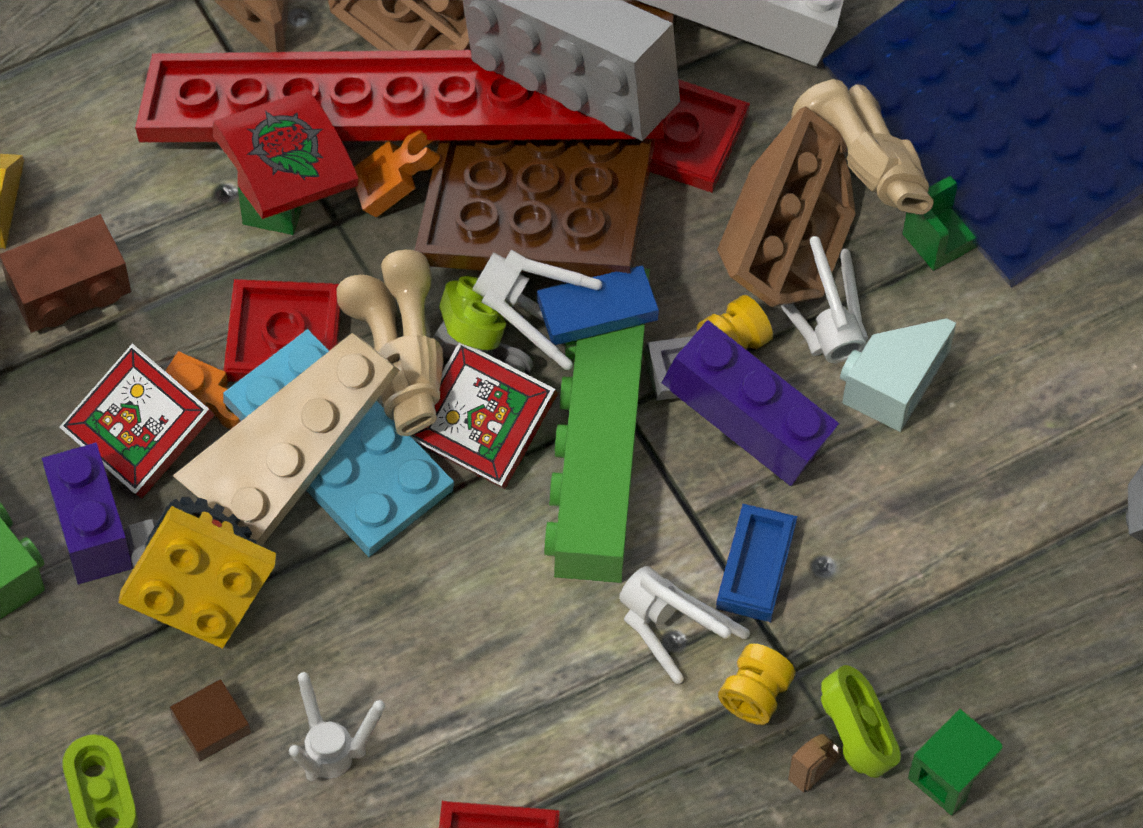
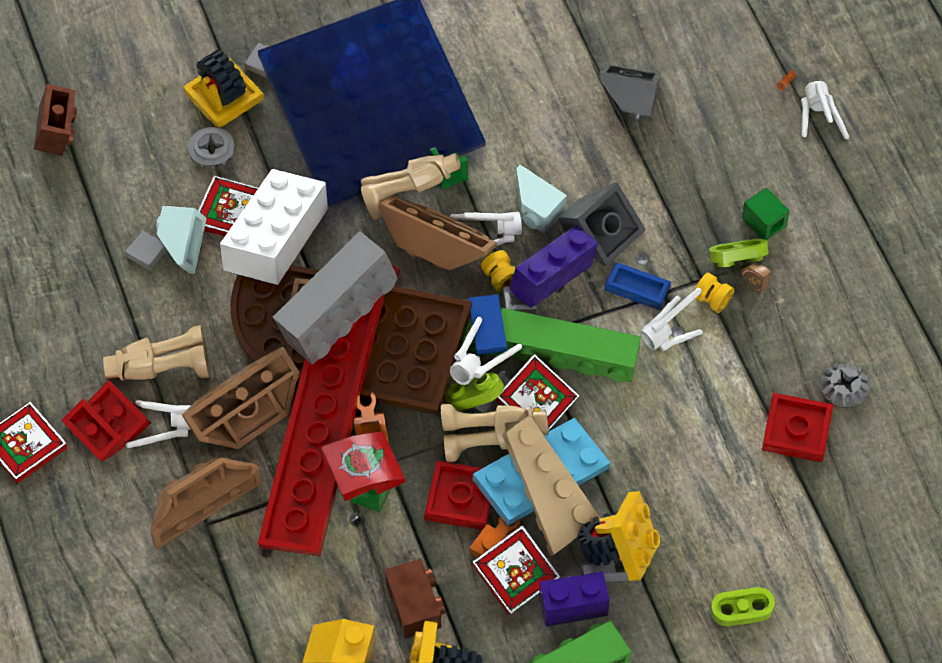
camera: 80 degrees left, 0 degrees up
reddish brown tile [170,679,251,762] -> none
white plant [289,672,385,781] -> none
none -> dark grey slope [558,182,646,266]

